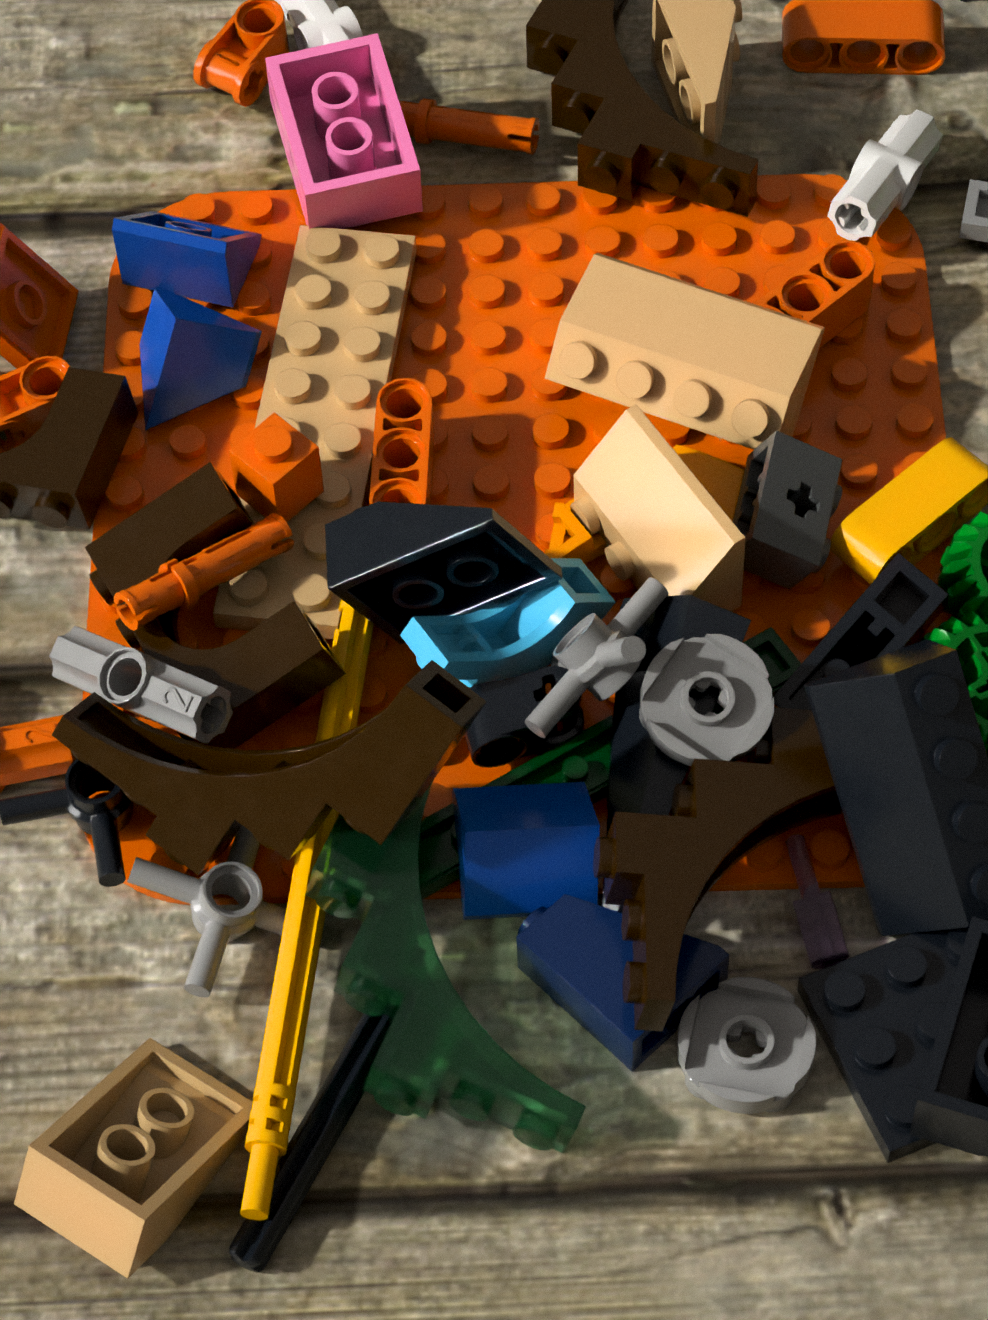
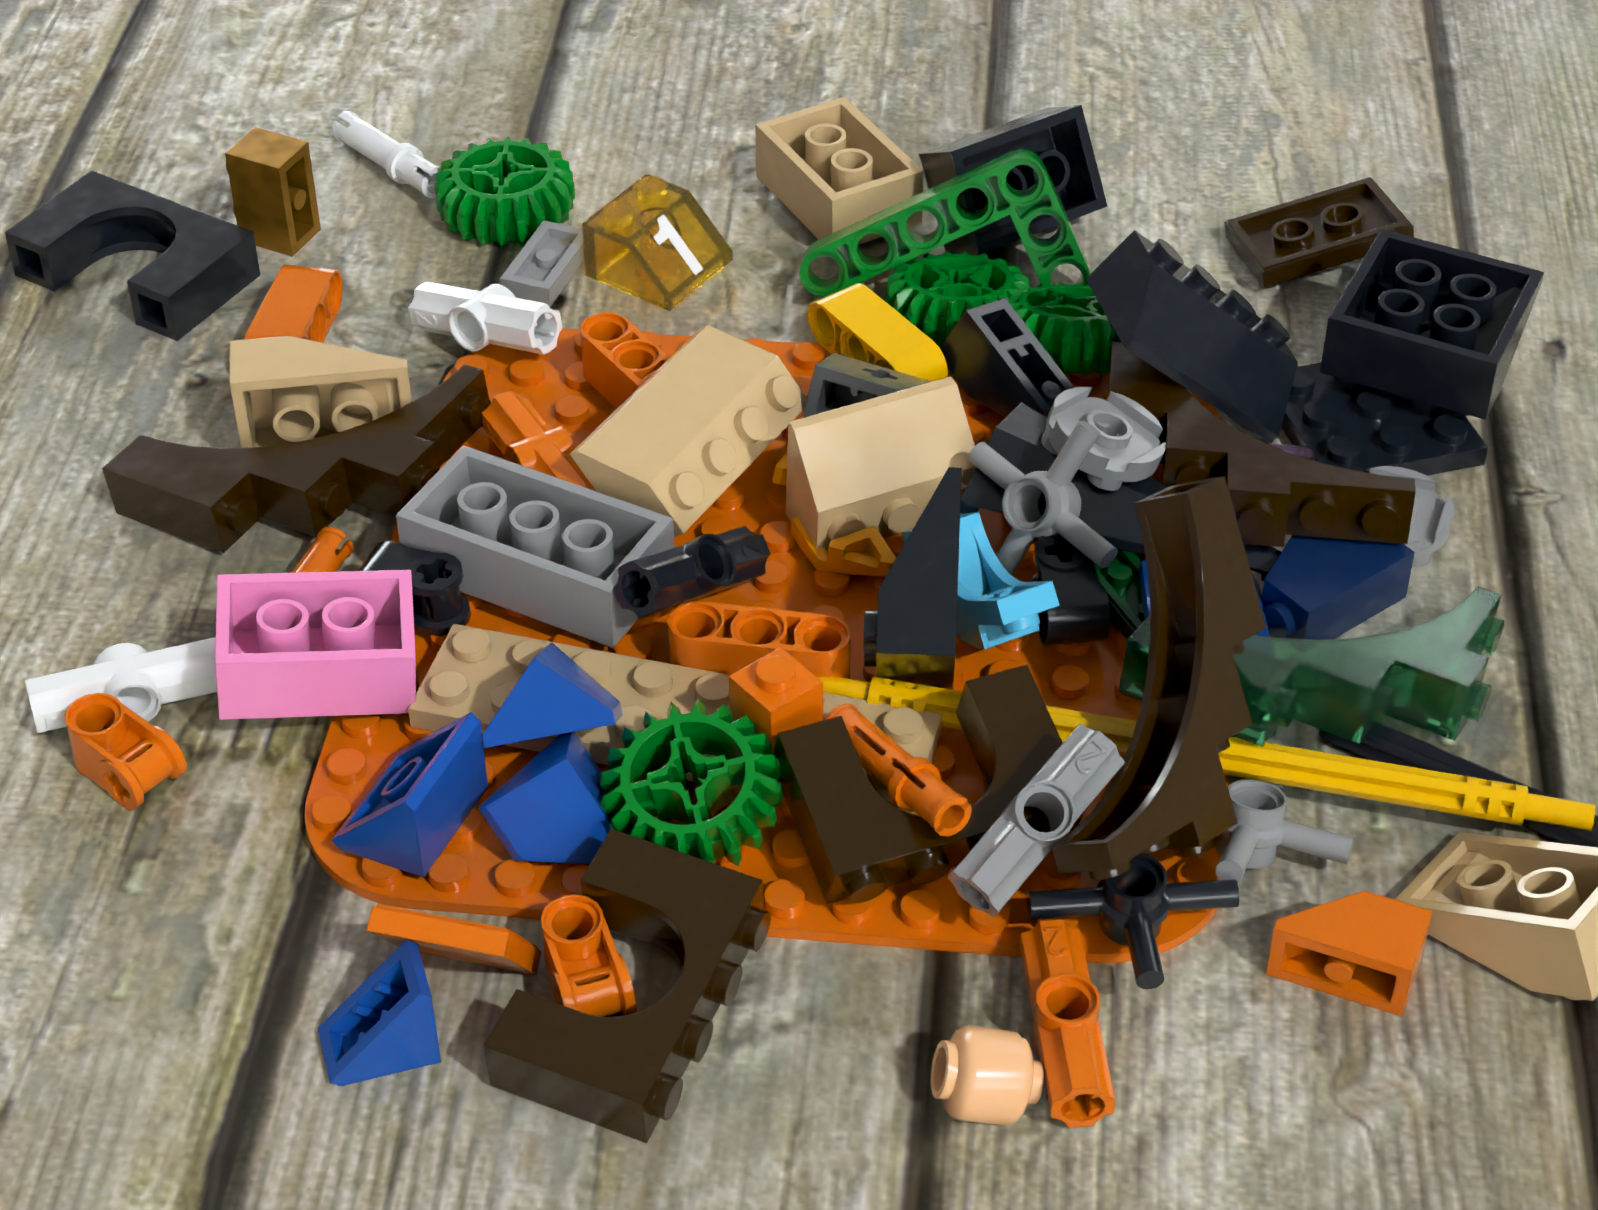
camera: 85 degrees left, 15 degrees down
none -> black piece [358,541,471,636]
none -> light grey brick [396,445,674,648]
none -> orange piece [481,391,596,491]
none -> blue slope [482,643,623,748]
none -> green gear [600,699,783,866]
none -> black piece [613,526,771,618]
none -> orange slope [1266,891,1433,1017]

